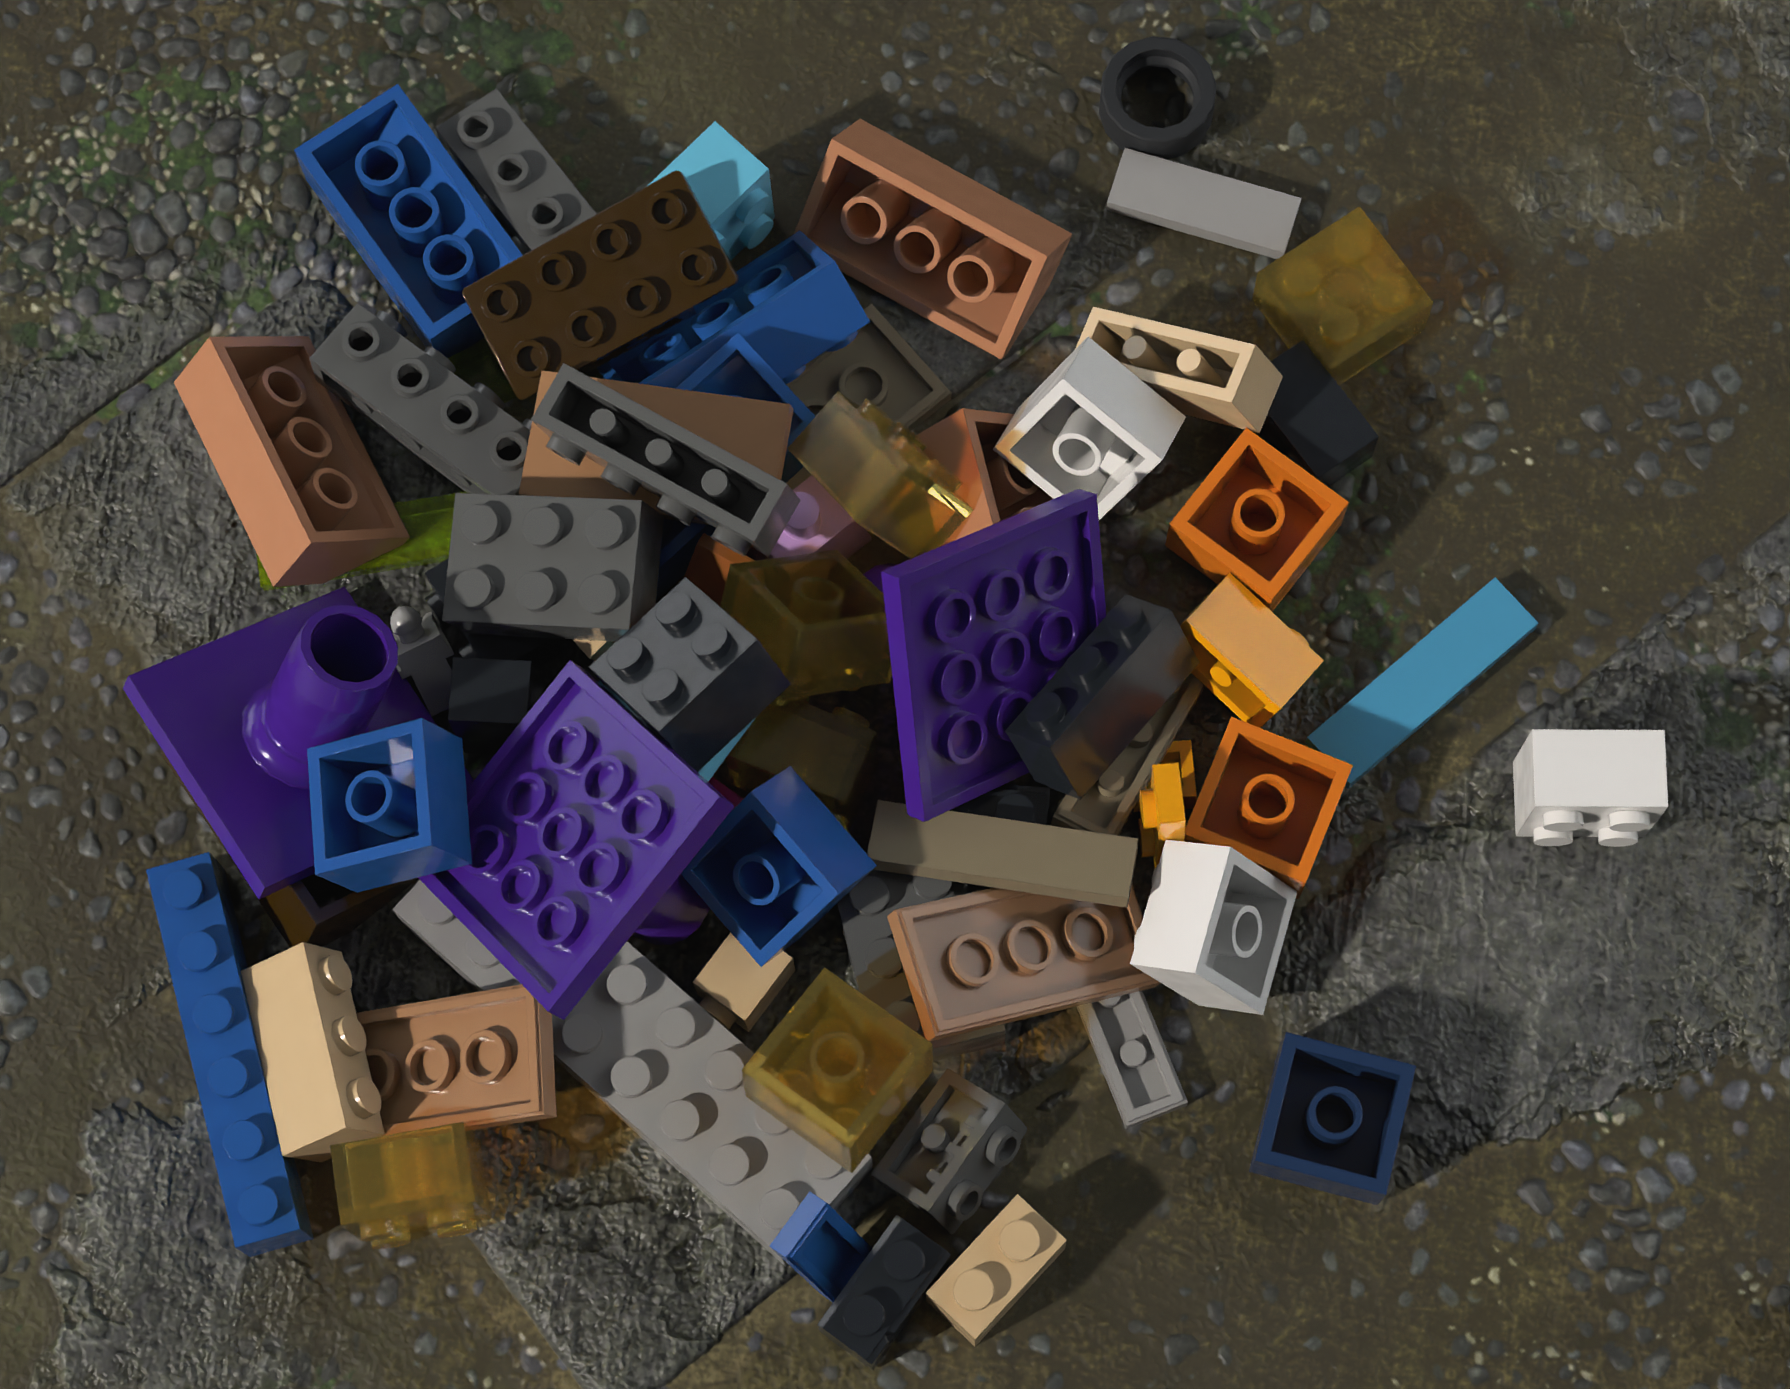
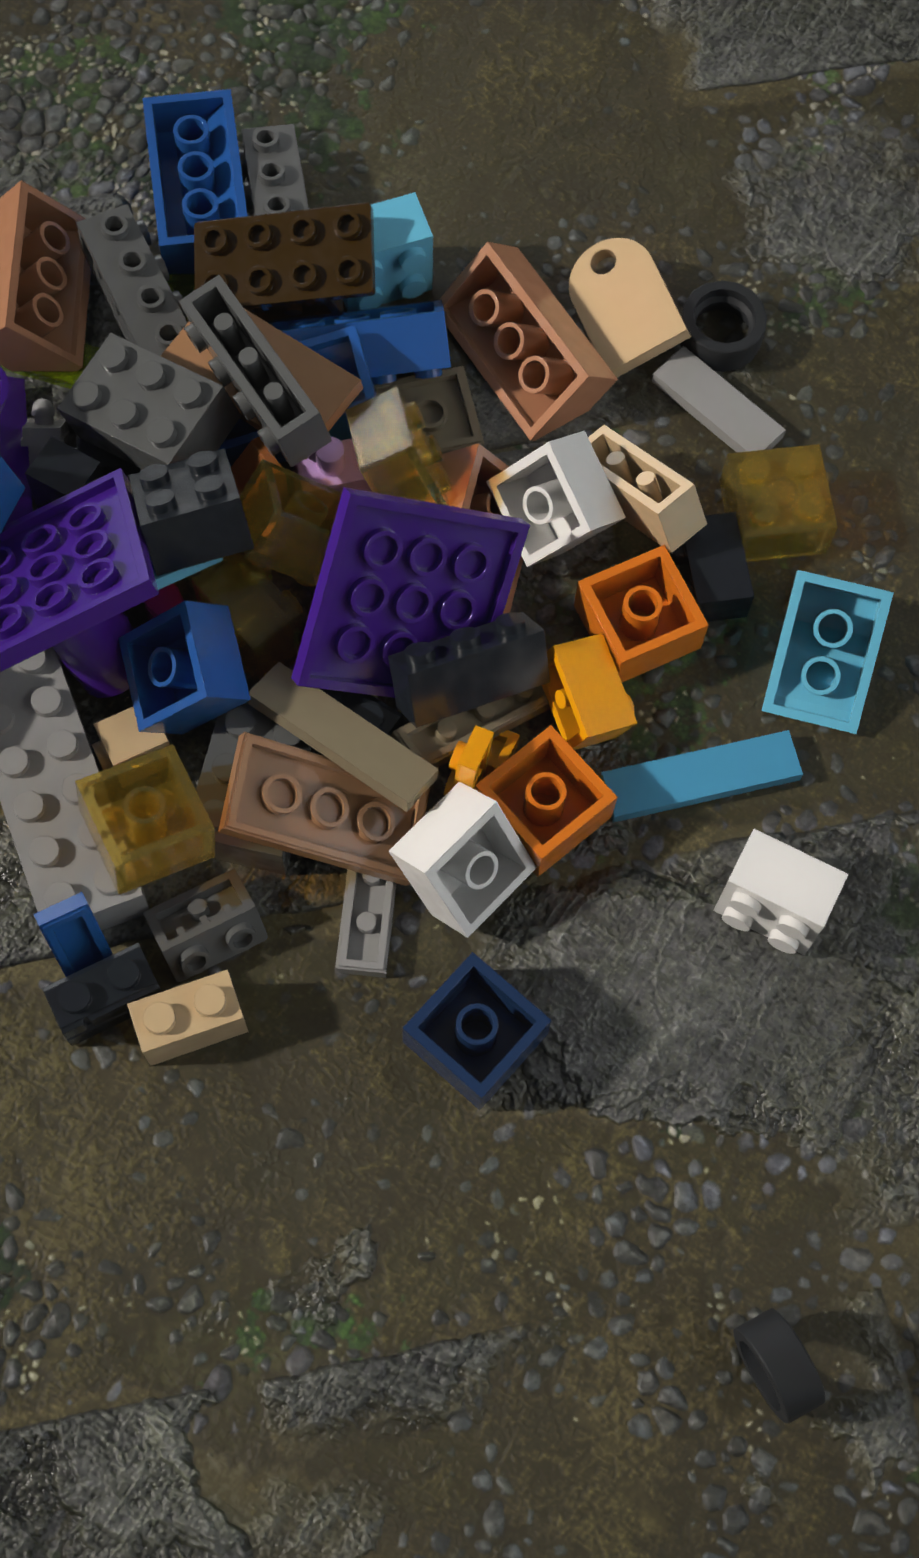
camera: 20 degrees right, 5 degrees down
none -> tan tile [569,238,691,377]
none -> medium azure slope [761,570,894,734]

